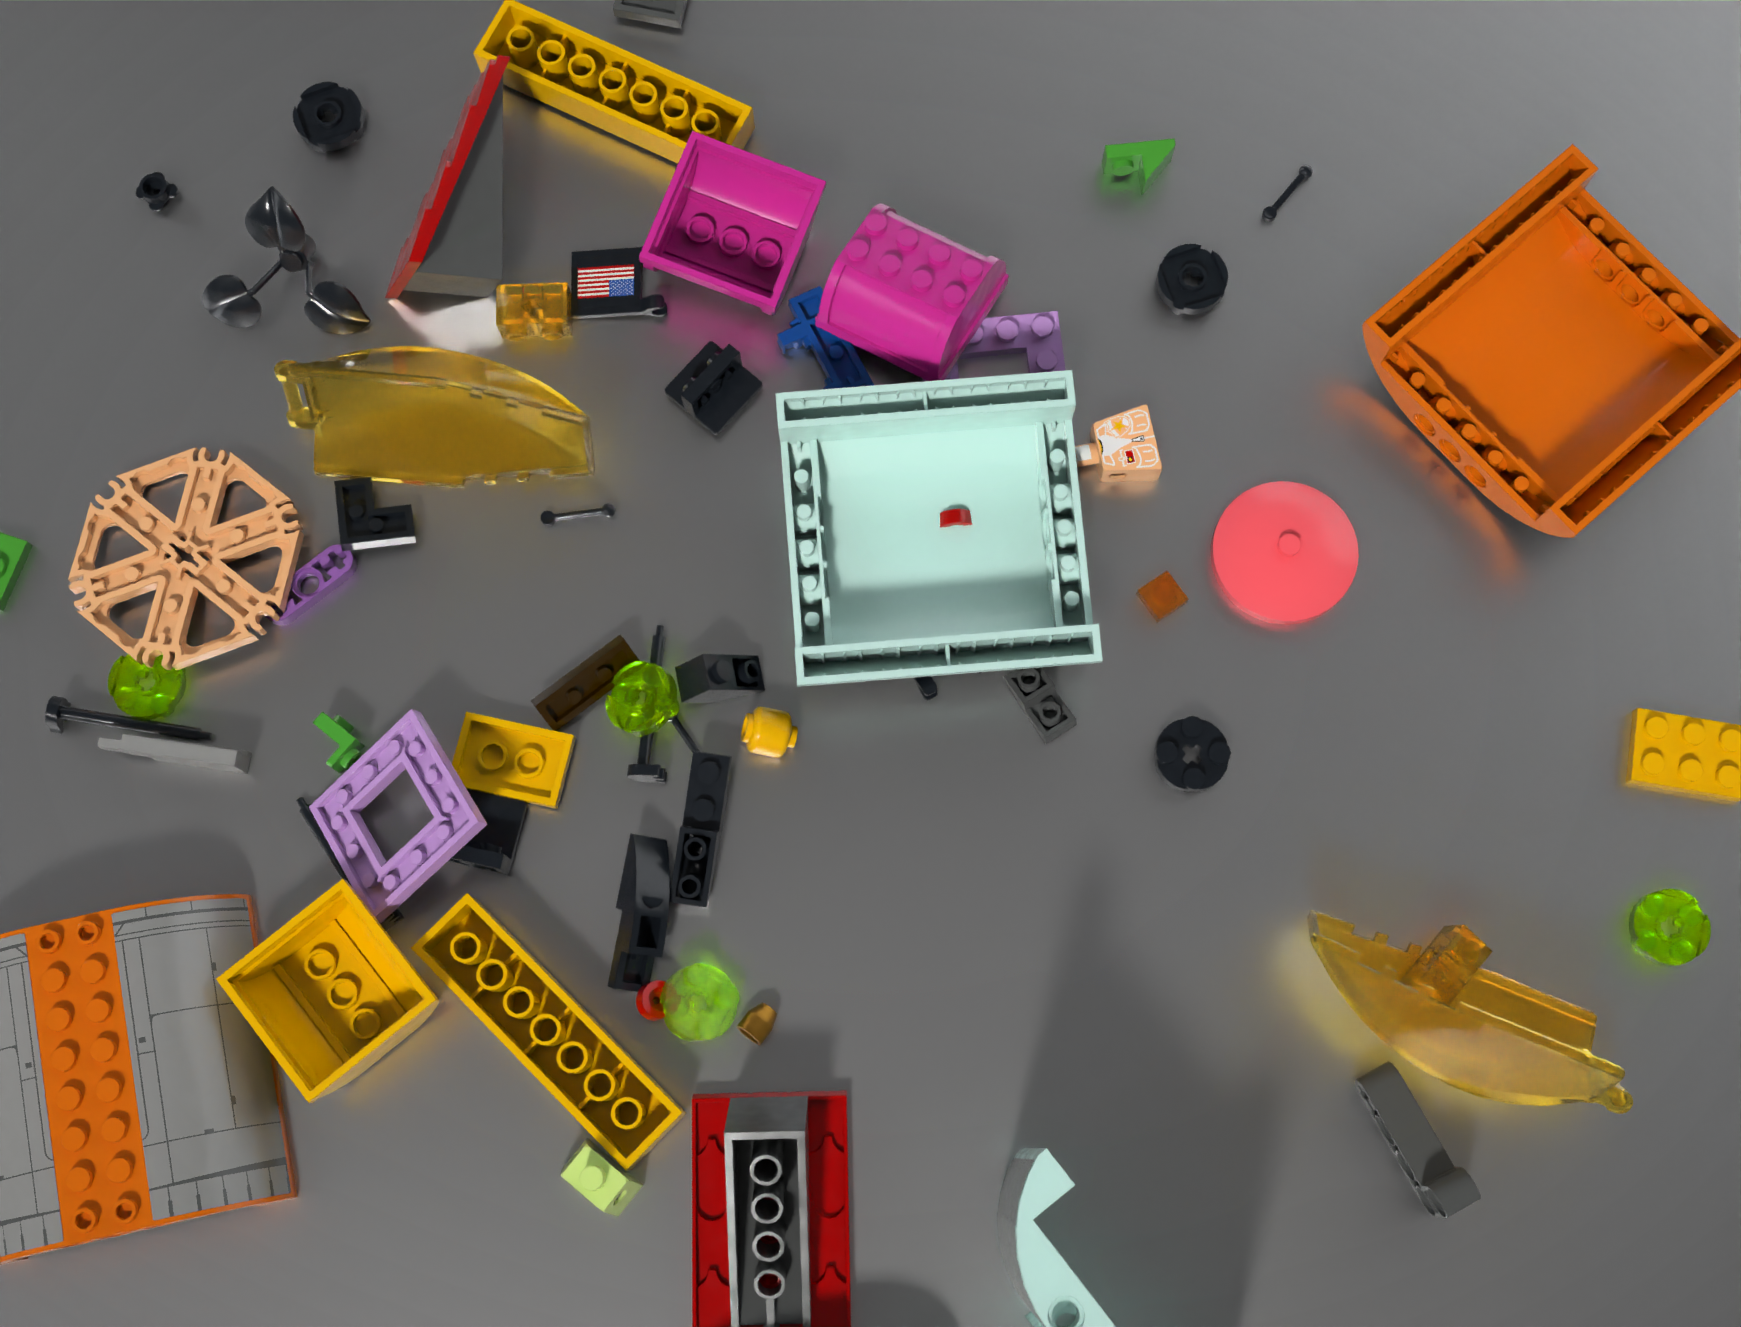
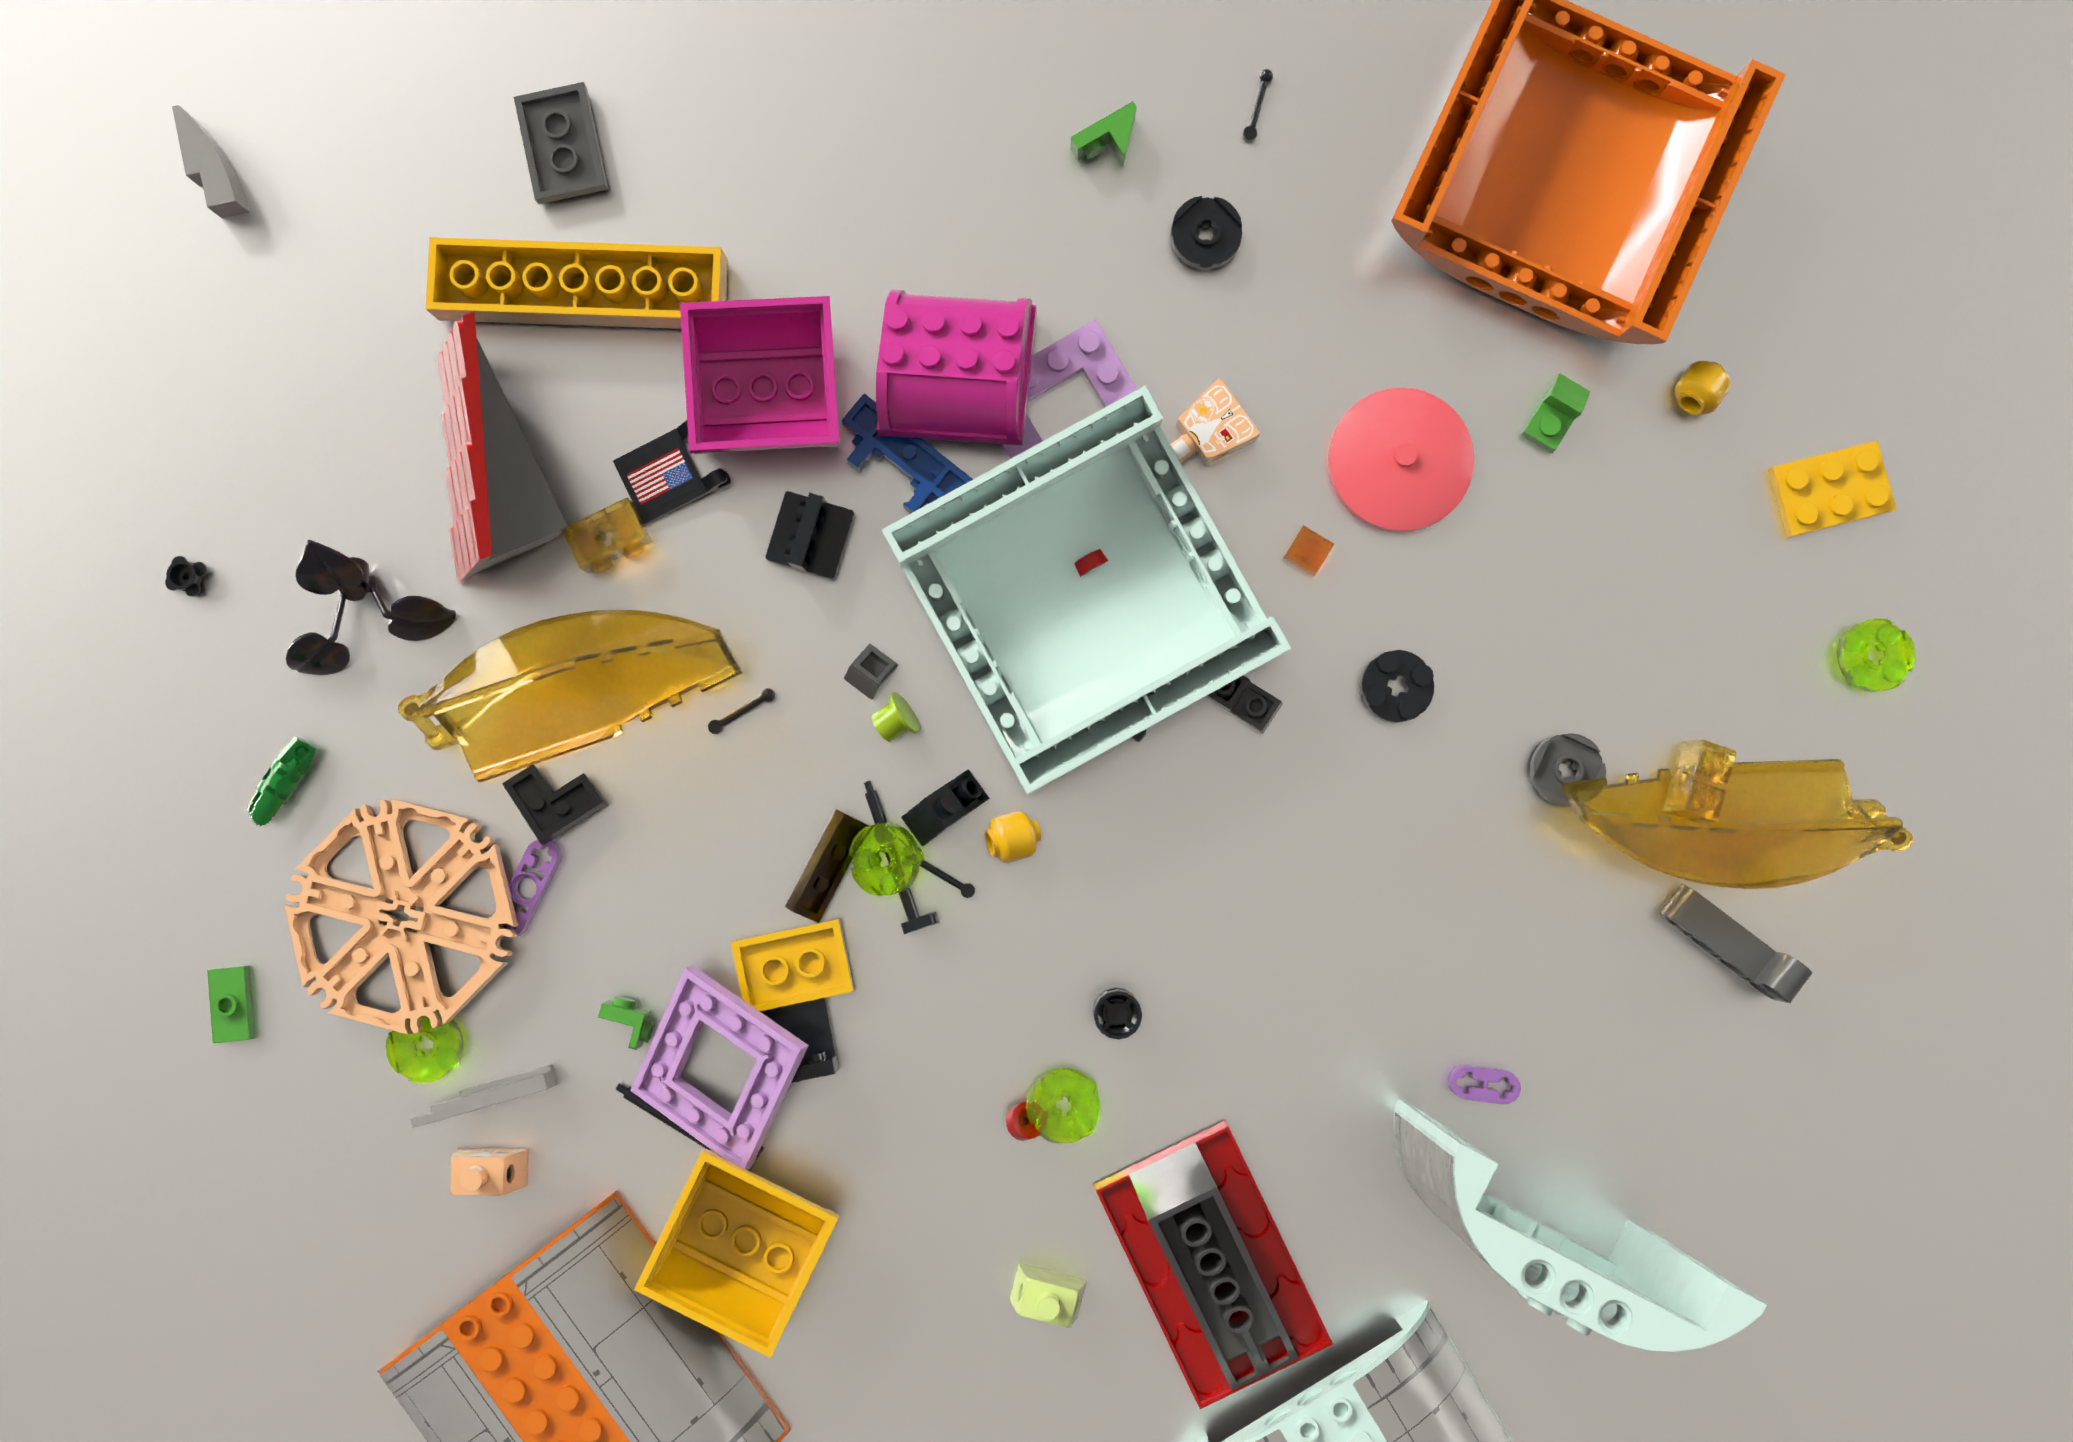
camera: 25 degrees left, 10 degrees up
black piece [45,696,212,741] -> none
black plate [293,82,365,153] -> none
yellow brick [411,893,687,1171] -> none
black slope [607,833,670,992] -> none
black slope [669,751,732,907] -> none
pearl gold hose [736,1002,777,1045] -> none
none -> green hinge [247,736,317,826]
none -> light nougat torso [450,1147,529,1196]
none -> dark grey slope [844,643,898,699]
none -> lime piece [872,692,920,742]
none -> black wheel [1092,987,1142,1040]
none -> medium lavender beam [1448,1064,1521,1104]
none -> bright green slope [1521,373,1590,453]
none -> dark grey plate [1529,733,1606,806]
none -> yellow head [1674,361,1731,415]

